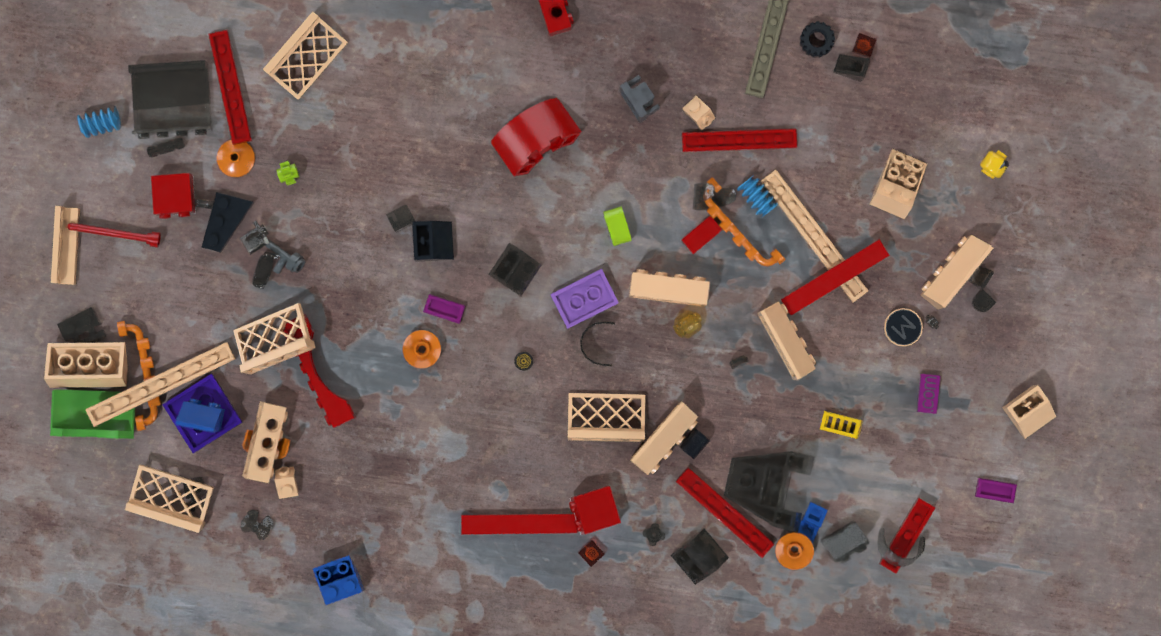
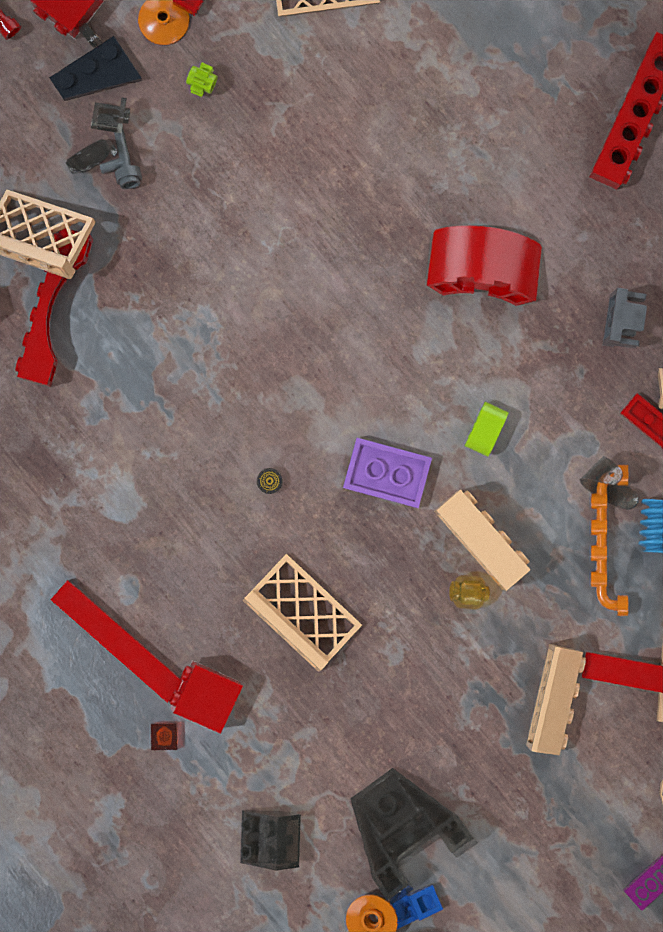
camera: 50 degrees right, 0 degrees up
clear smoke panel [386,205,416,233] -> none
orange dish [403,330,441,368] -> none
black slope [412,221,454,262] -> none
magenta tile [423,294,466,324] -> none
clear smoke slope [488,242,542,297] -> none
clear smoke piece [580,322,615,367] -> none
light nougat slope [630,402,698,475] -> none
clear smoke plate [643,523,665,546] -> none
red tile [675,468,774,558] -> none
black piece [679,428,710,459] -> none
red tile [681,215,722,254] -> none
clear smoke tile [729,355,749,369] -> none
yellow slope [820,411,863,439] -> none

